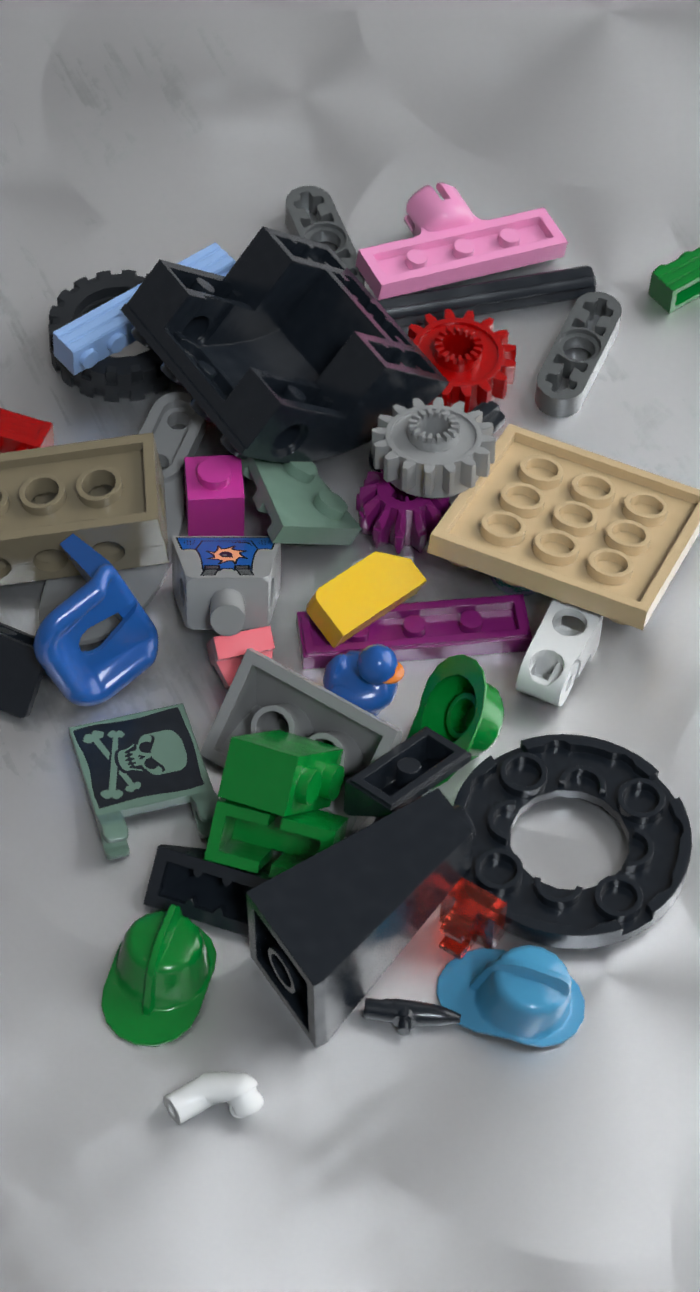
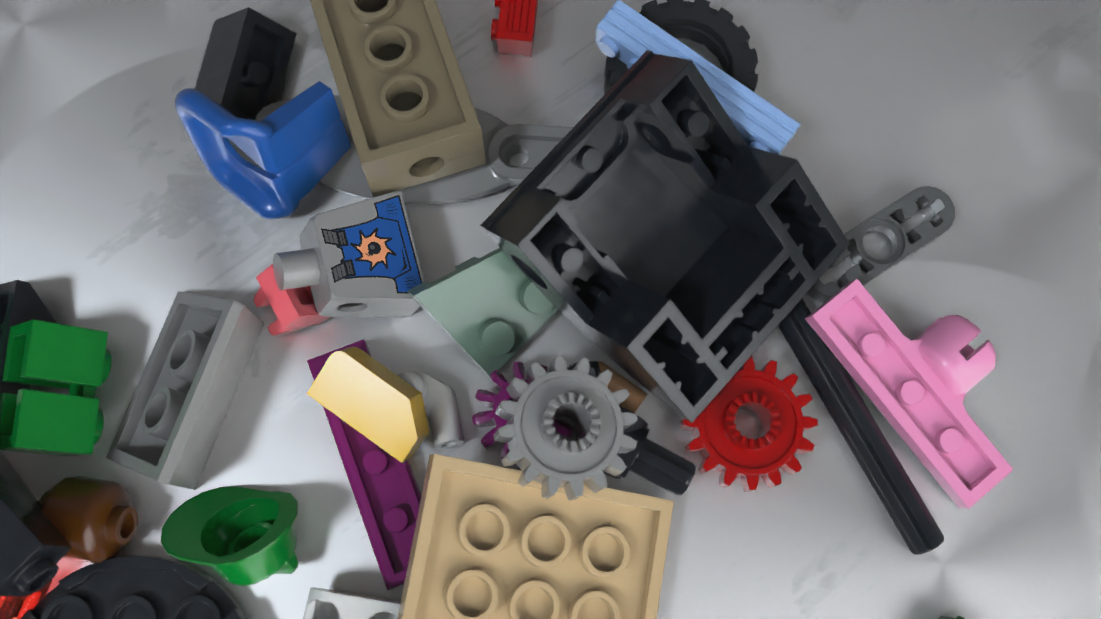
camera: 75 degrees right, 25 degrees up
flag [69,703,219,860] -> none
dark pink brick [184,455,245,536] -> none
green brick [218,730,345,817] -> none
blue animal [323,644,405,716] -> none
black slope [344,726,472,817] -> none
dark grey beam [535,292,622,418] -> none

